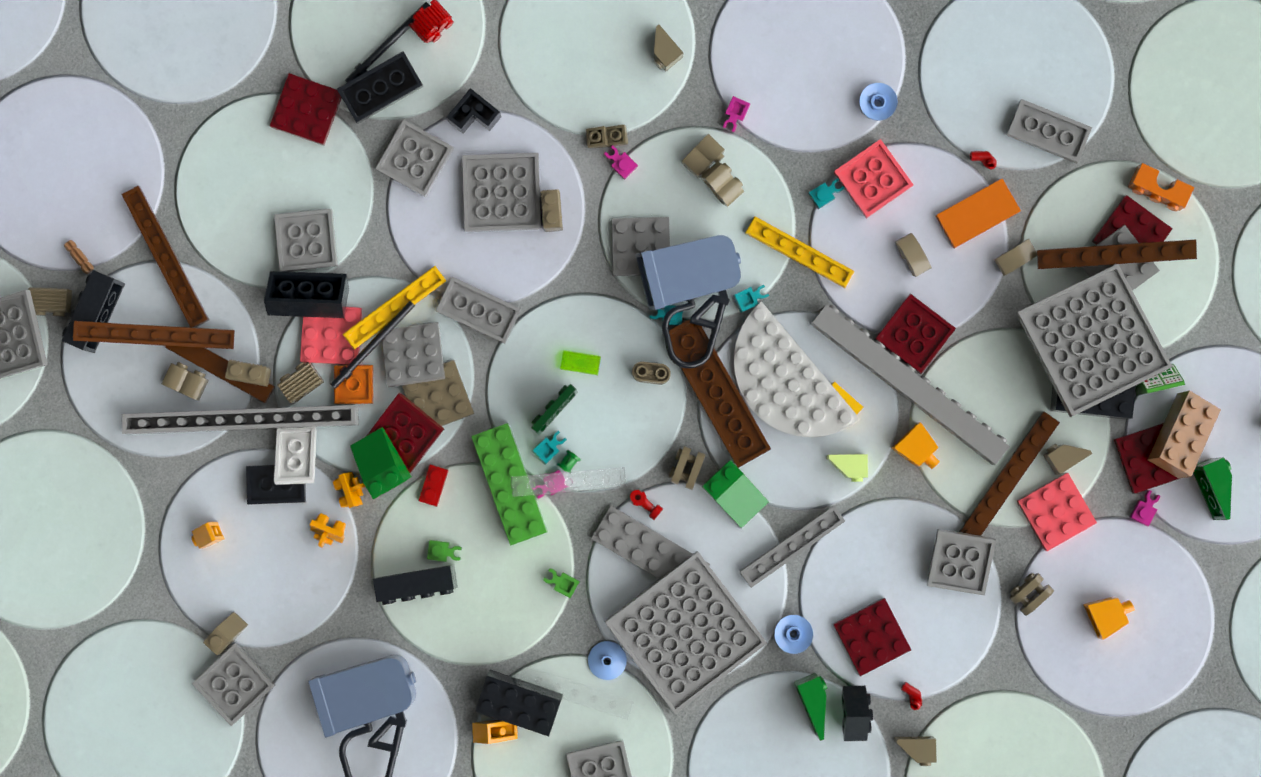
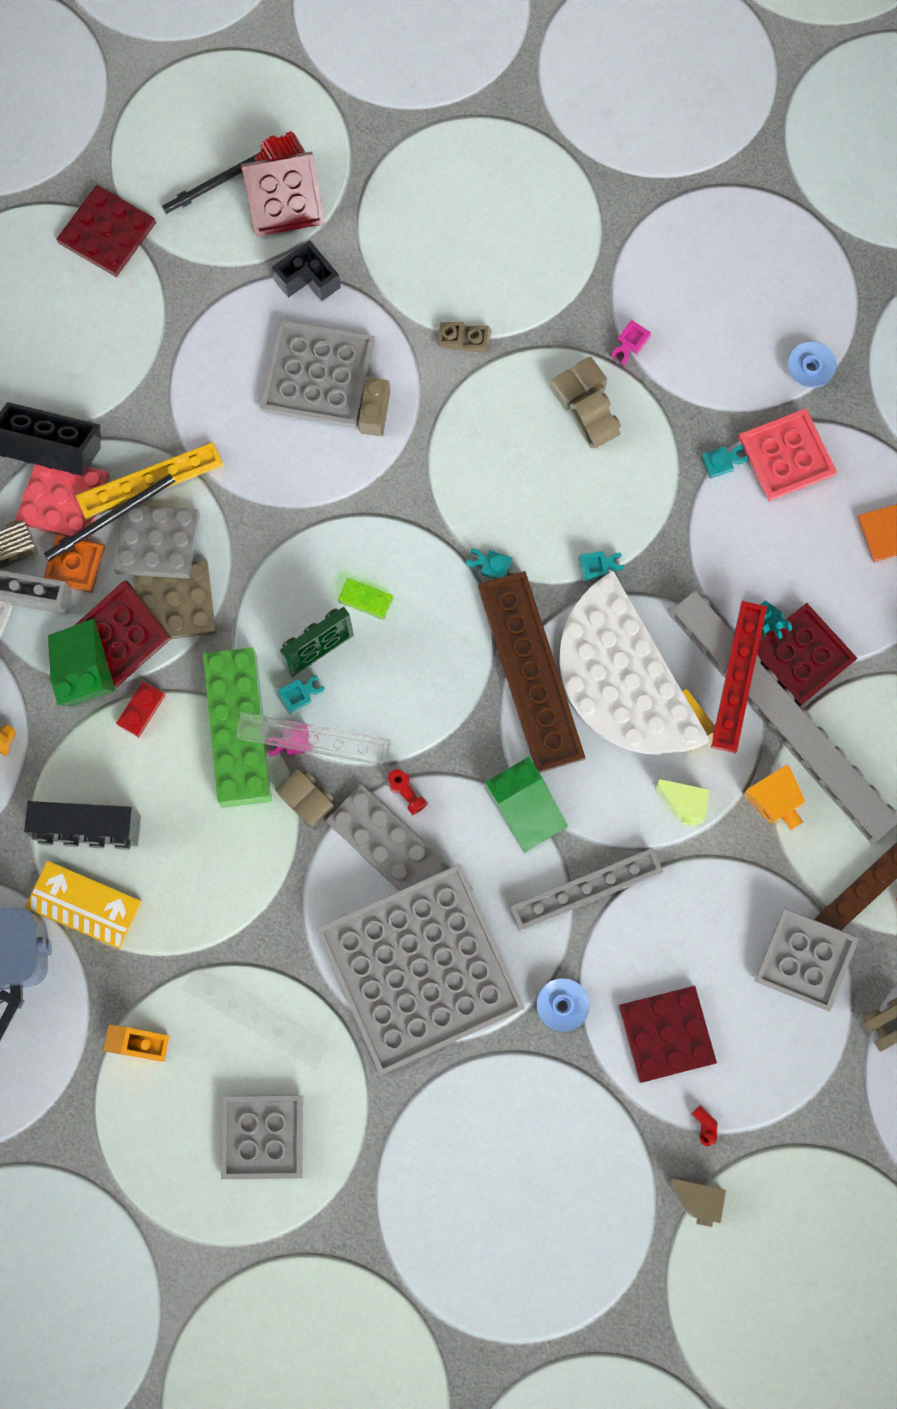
camera: 15 degrees right, 10 degrees down
light grey plate [274,209,338,272] -> none
light orange hips [333,472,365,508] -> none
black brick [337,51,423,124] -> none
light grey plate [375,119,454,197] -> none
bright green plate [427,540,462,562] -> none
light grey plate [436,277,521,344] -> none
black brick [475,669,563,737] -> none
bright green plate [543,569,580,598] -> none
green bush [556,450,581,474] -> none
light blue dish [588,641,627,680] -> none
dark pink plate [604,145,638,180] -> none
light grey plate [612,217,670,276] -> none
dark tan brick [632,362,671,385] -> none
sand blue piece [635,235,741,369] -> none
dark tan slope [653,24,684,72] -> none
dark tan brick [669,446,706,490] -> none
yellow tile [745,216,854,288] -> none
green slope [794,673,828,741] -> none
black brick [841,685,873,741] -> none
dark tan slope [895,233,932,277] -> none
none -> yellow tile [25,861,142,949]
none -> plate [241,152,325,237]
none -> dark tan brick [275,769,334,829]
none -> red plate [710,601,767,754]
none -> teal plate [760,600,792,639]

